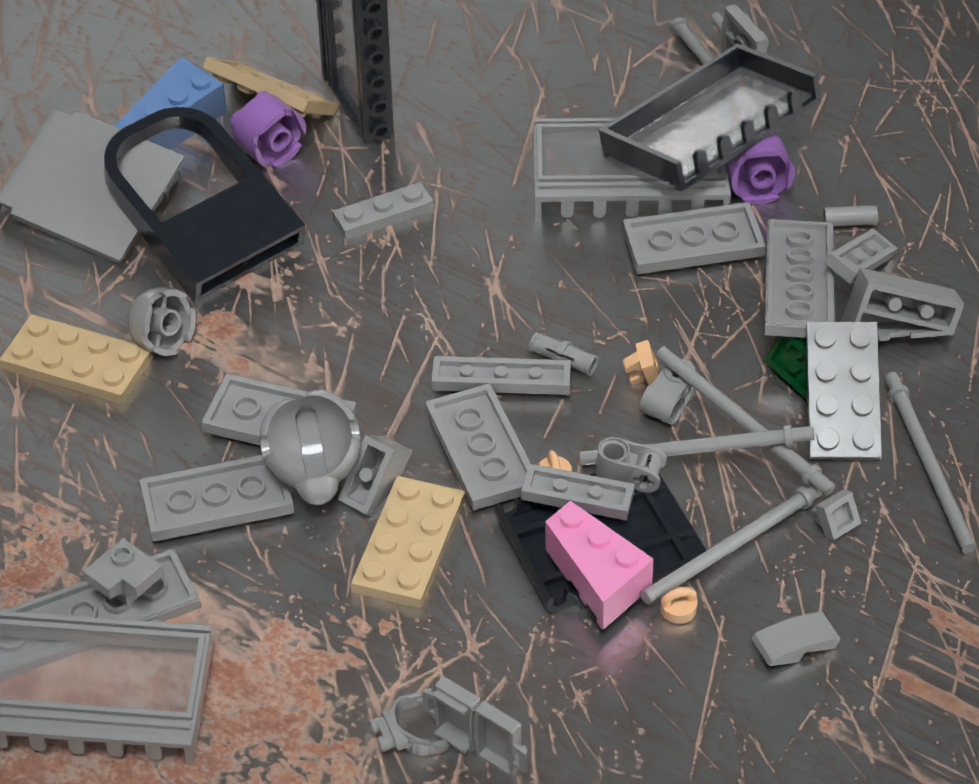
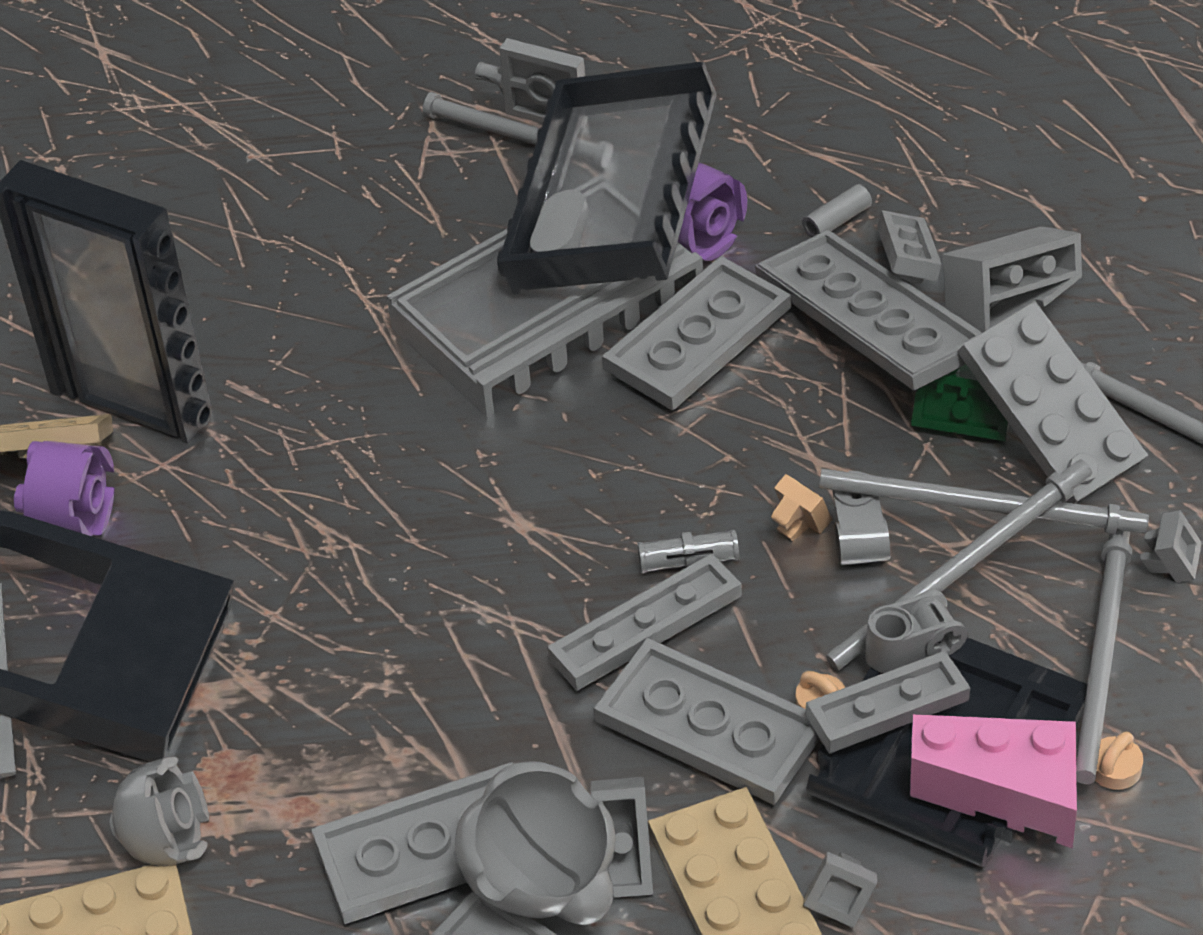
camera: 35 degrees left, 0 degrees up
light grey plate [332,182,434,240] -> none
none -> light grey tile [530,189,590,252]
none -> light grey tile [803,851,878,928]

